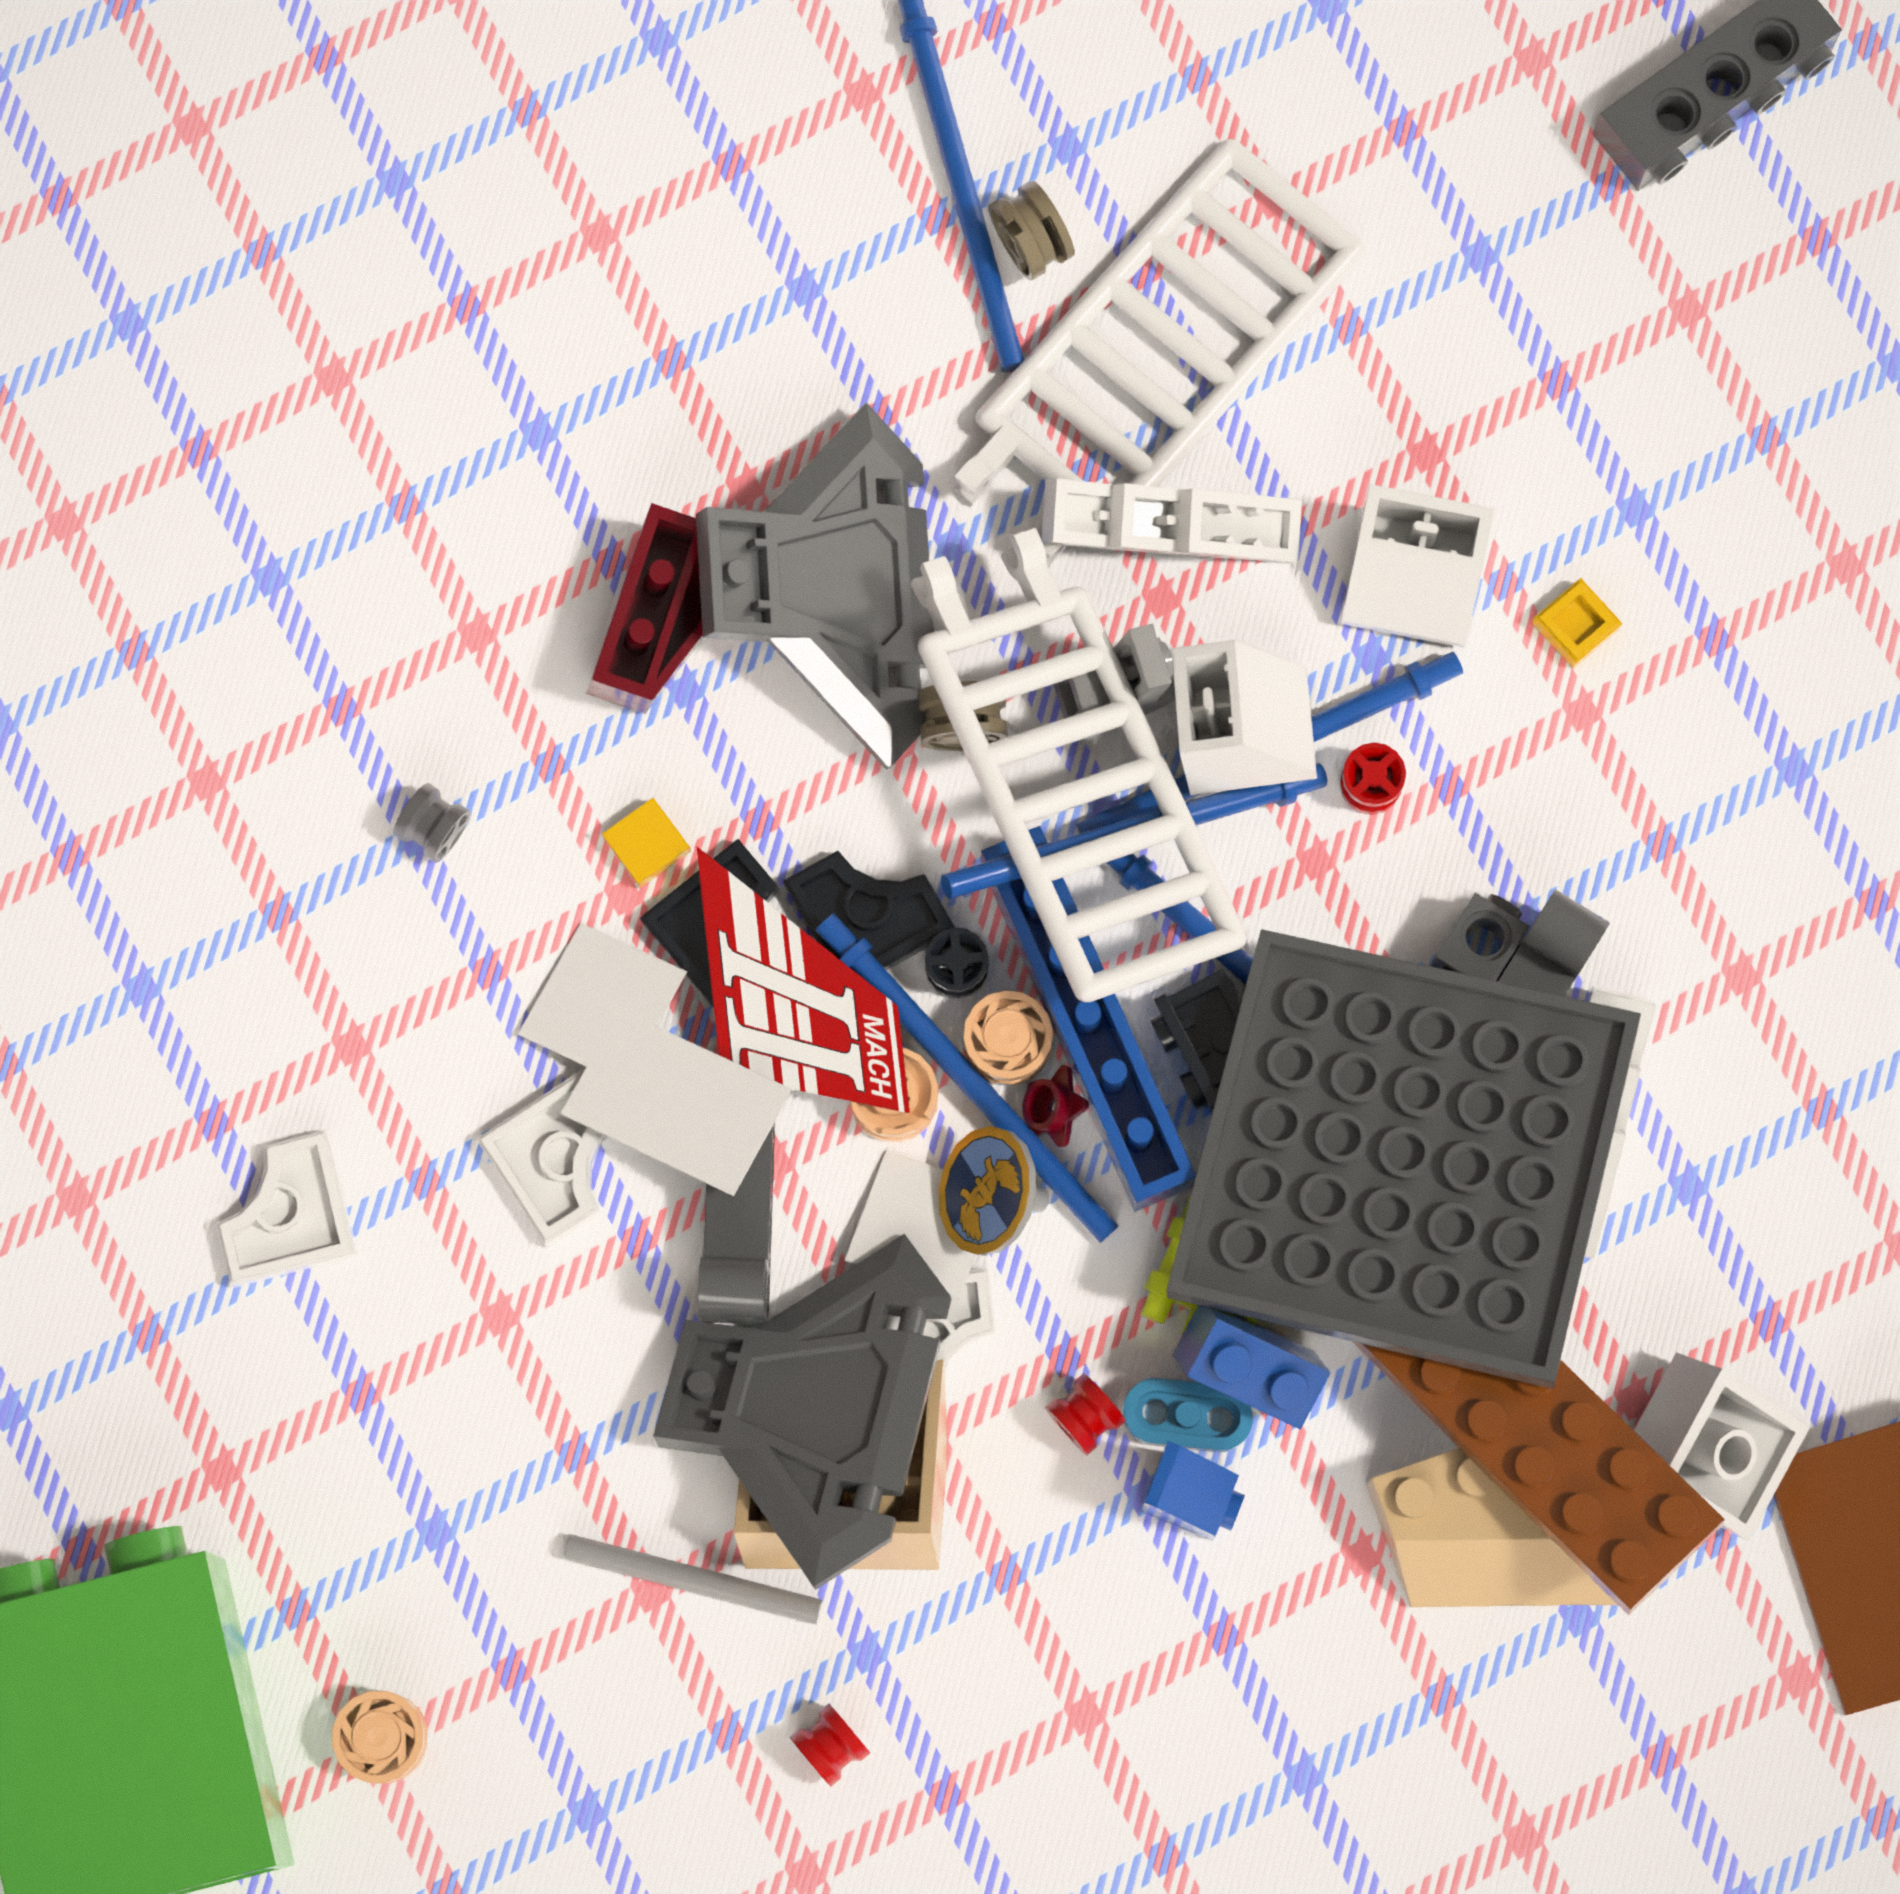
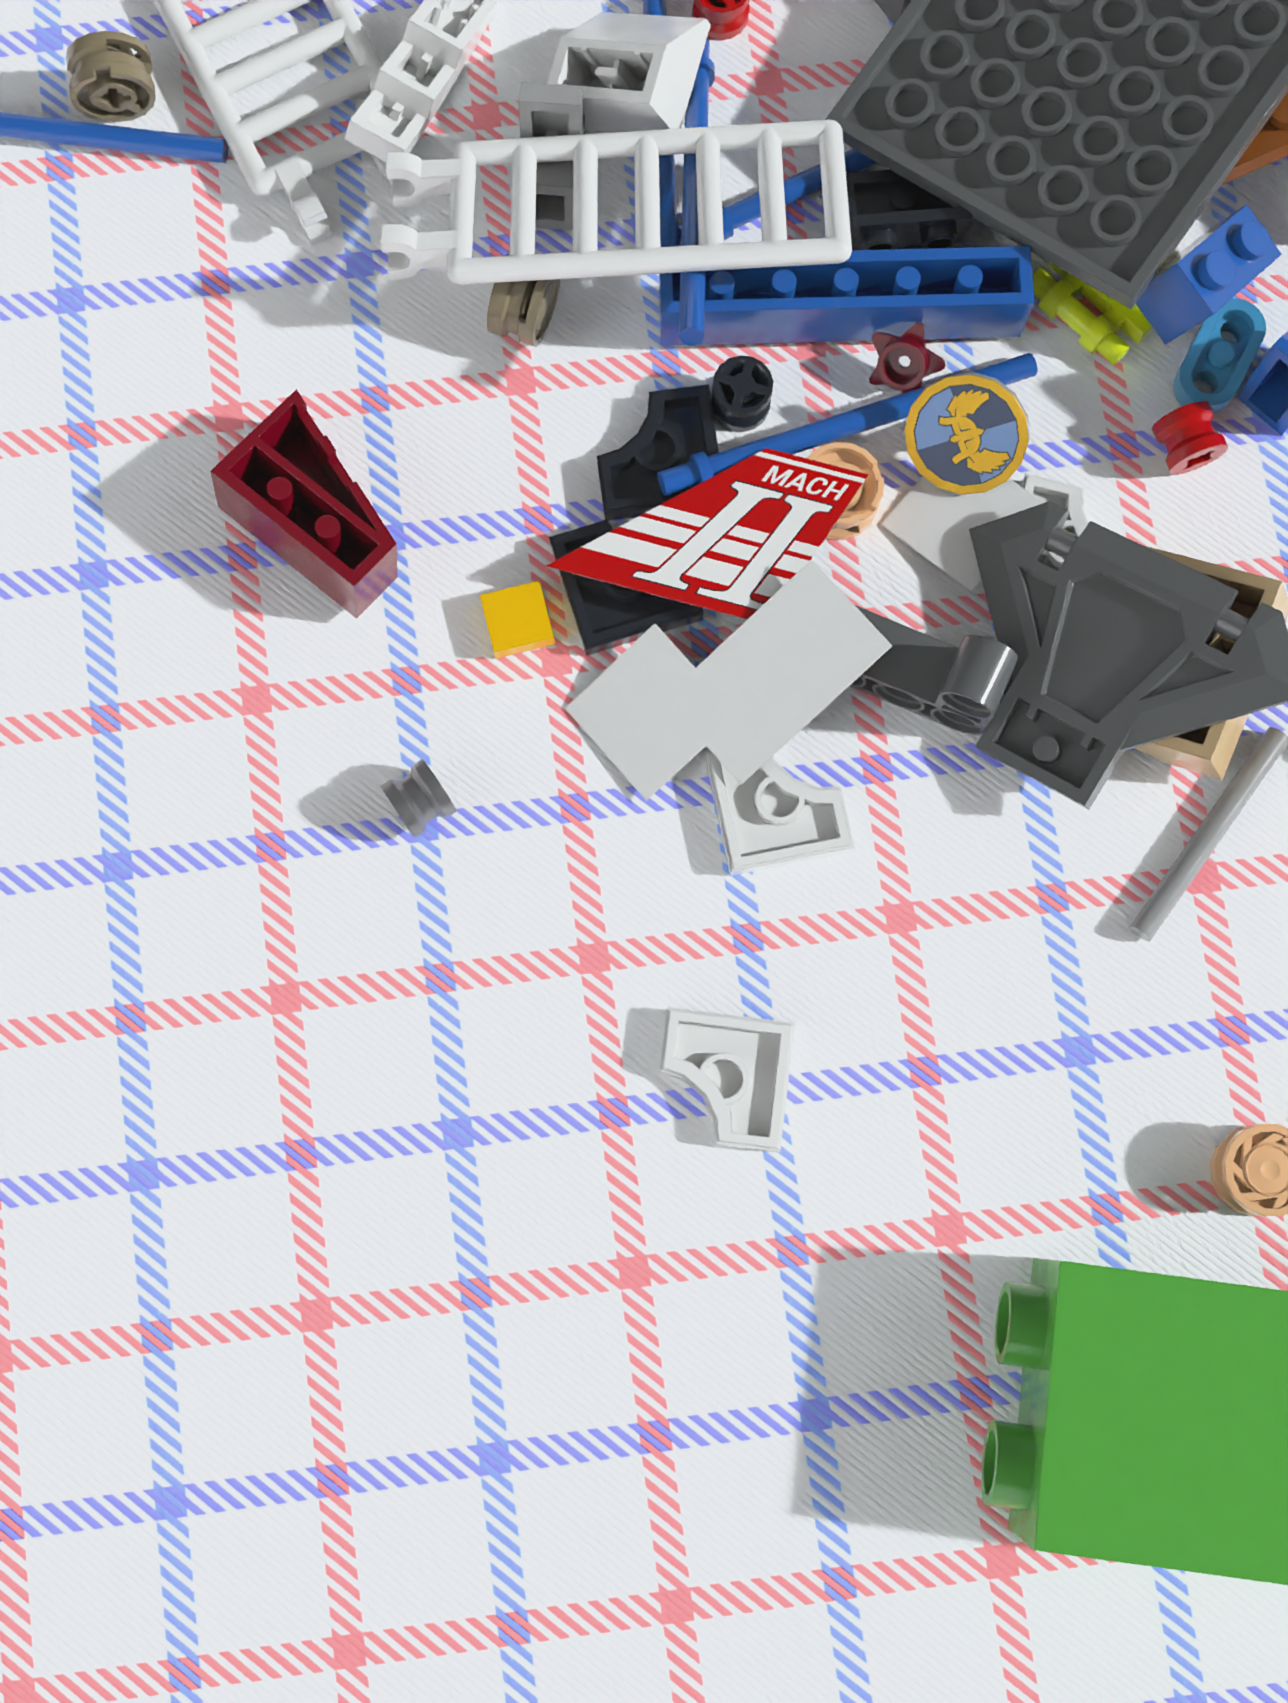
camera: 70 degrees left, 0 degrees up
plate [696,402,934,770] -> none
light nougat wheel [963,990,1053,1087] -> none

